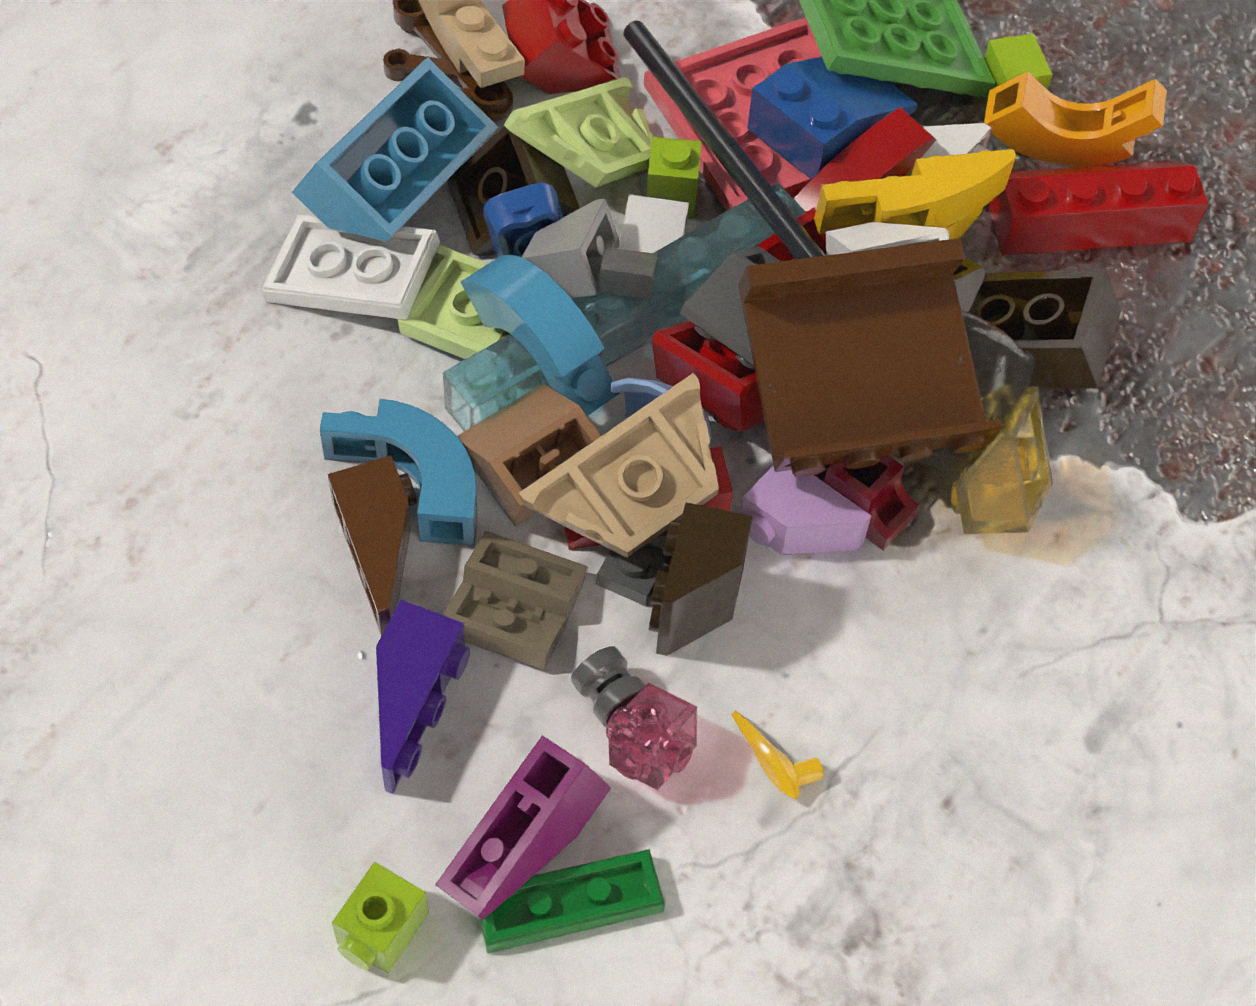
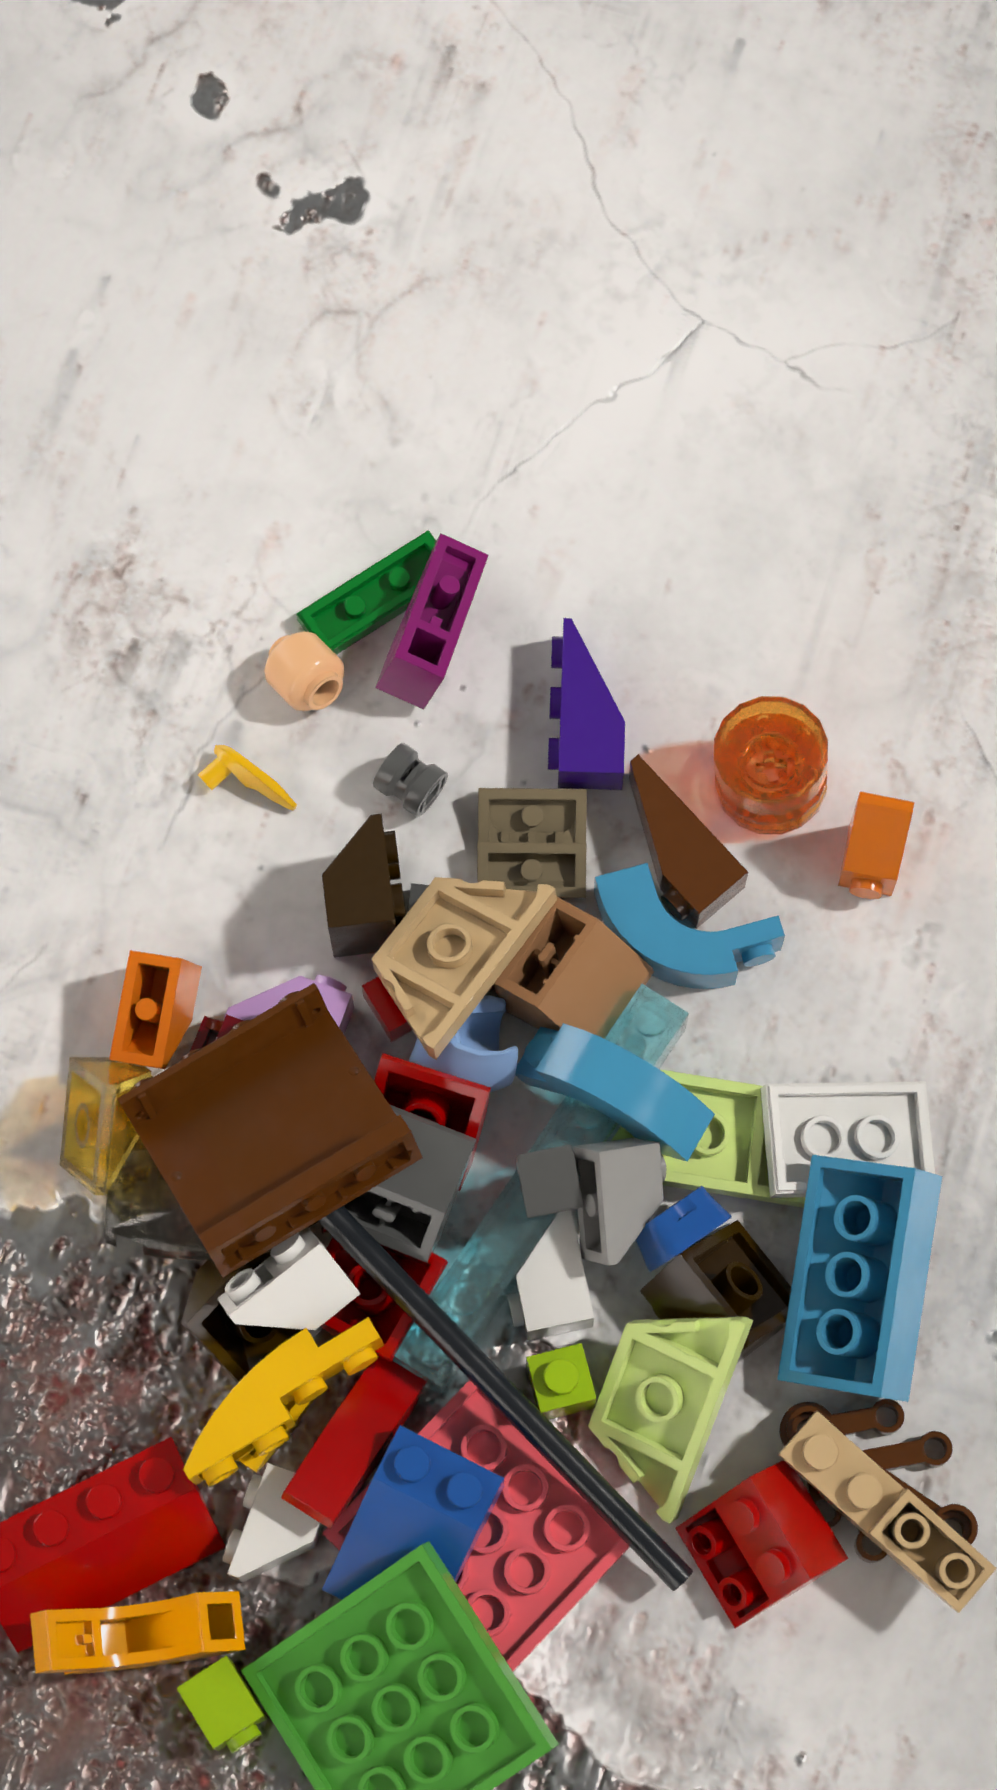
camera: 165 degrees right, 15 degrees up
lime brick [332,861,429,974] -> none
clear pink brick [606,683,697,790] -> none
dark brown slope [964,269,1121,389] -> none
none -> orange slope [109,950,202,1070]
none -> light nougat head [264,631,344,711]
none -> clear orange wheel [713,696,828,834]
none -> orange slope [838,791,915,899]

